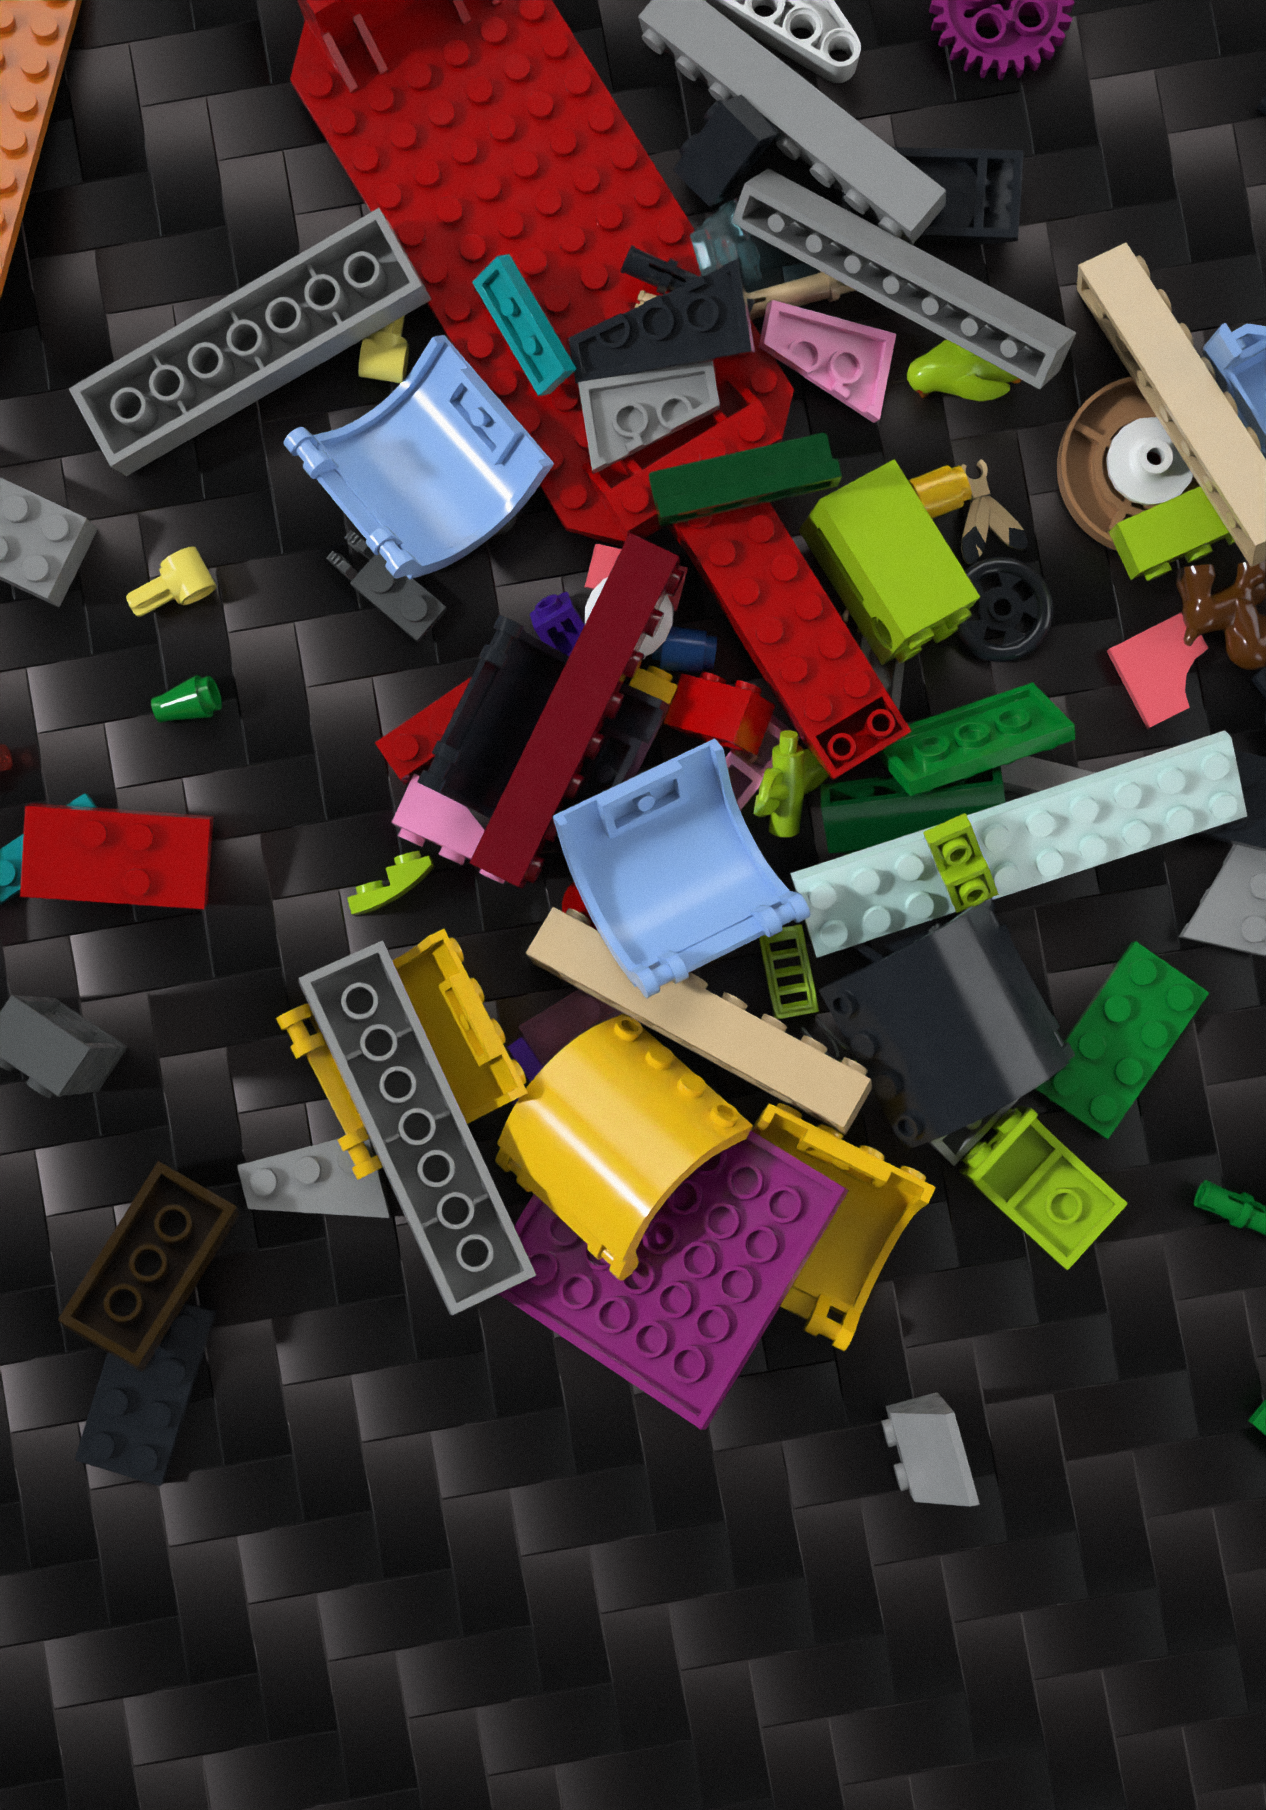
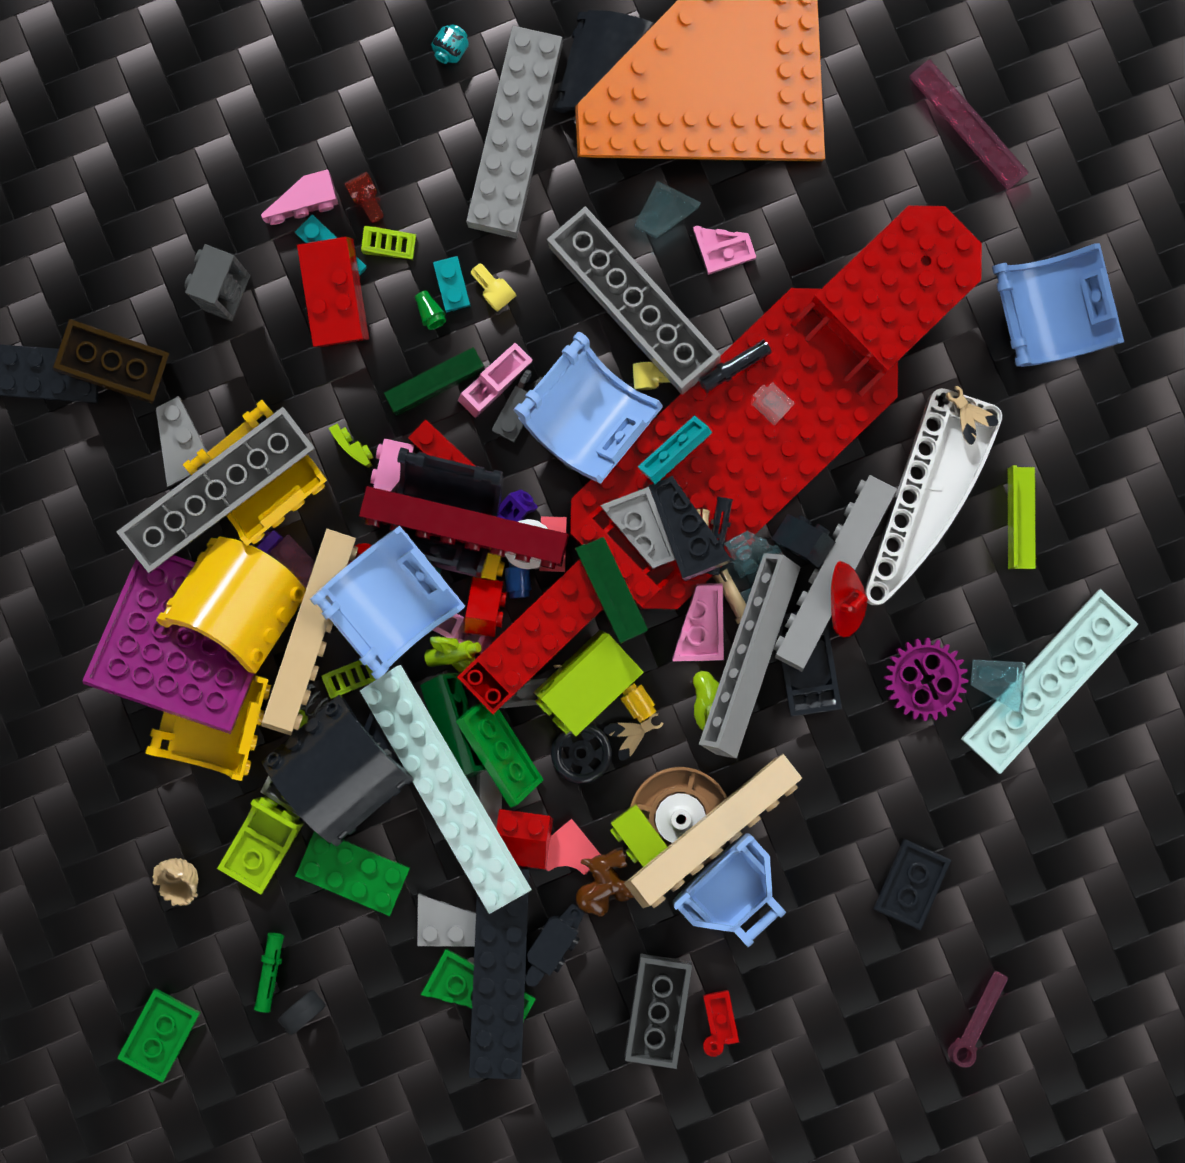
camera: 80 degrees right, 0 degrees up
light grey slope [881,1392,980,1507] -> none
lime slope [923,813,999,913] -> none
none -> tan hair [152,858,199,906]
none -> lime slope [361,226,416,260]
none -> dark green panel [384,347,485,416]
none -> teal plate [433,256,470,312]
none -> bright pink slope [458,343,533,418]
none -> red slope [496,809,553,870]
none -> clear light blue wing [634,181,701,239]
none -> bright pink wing [693,226,756,275]
none -> black pin [698,339,772,393]
none -> clear brick [752,382,795,426]
none -> red shield [831,561,868,637]

